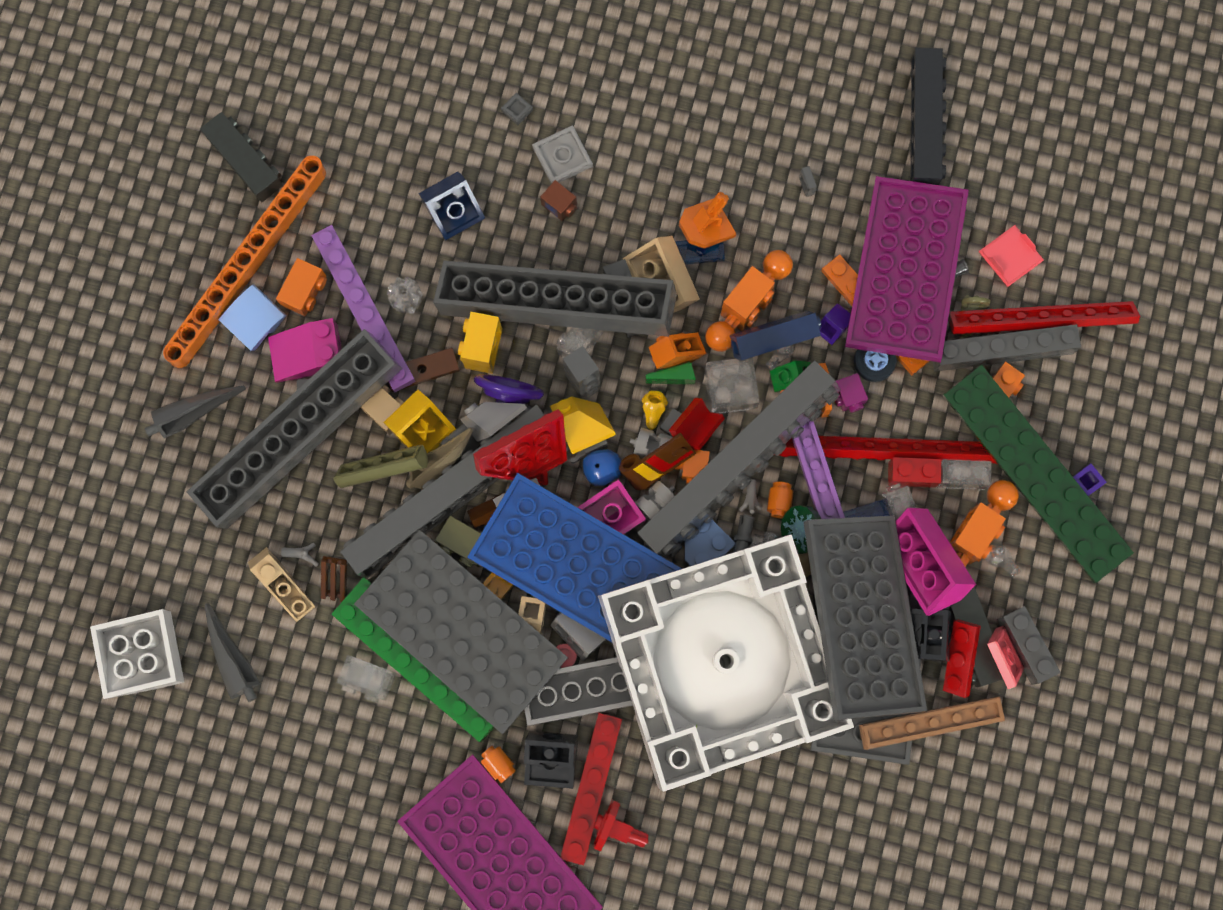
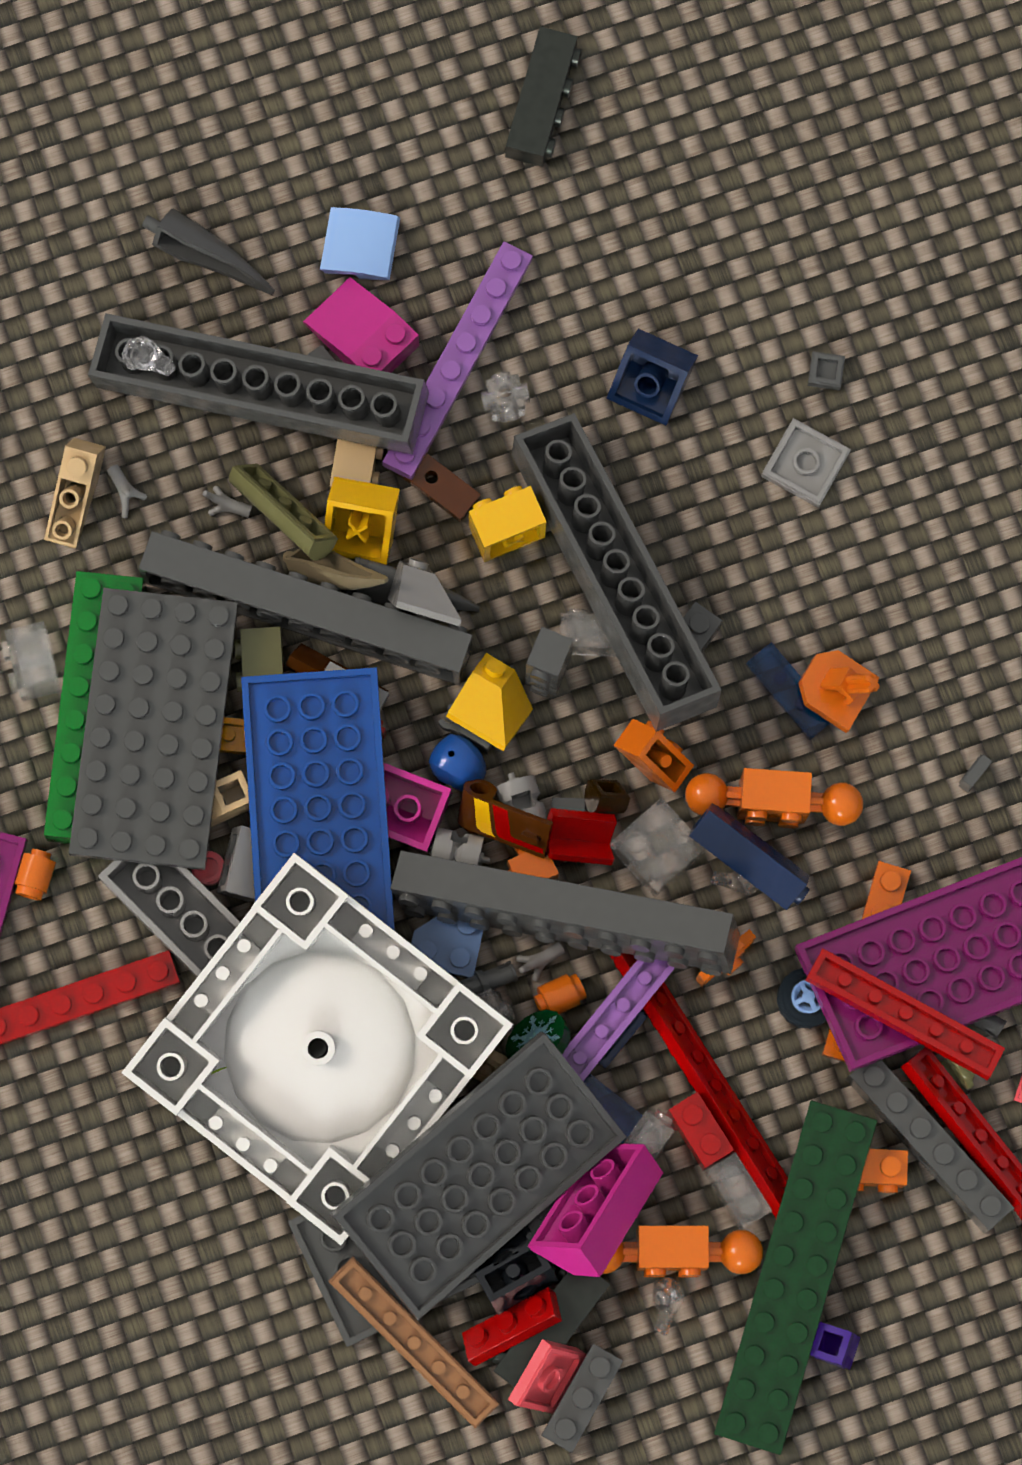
camera: 50 degrees right, 0 degrees up
orange beam [163,156,326,368] -> none
orange brick [276,258,327,317] -> none
reddish brown tile [321,556,347,602] -> none
red wing [473,409,567,486] -> none
dark purple piece [474,374,544,404] -> none
black brick [524,731,578,789] -> none
copper brick [540,180,577,221] -> none
red piece [593,799,649,851] -> none
tan slope [623,236,700,313] -> none
yellow animal [642,390,668,430] -> none
green slope [645,362,696,384] -> none
green bracket [770,360,811,392] -> none
dark purple brick [819,303,851,345] -> none
magenta brick [835,373,868,413] -> none
none -> clear animal [122,336,176,376]
none -> light grey bar [202,486,252,518]
none -> dark brown brick [584,779,630,813]
none -> red plate [805,948,1005,1081]

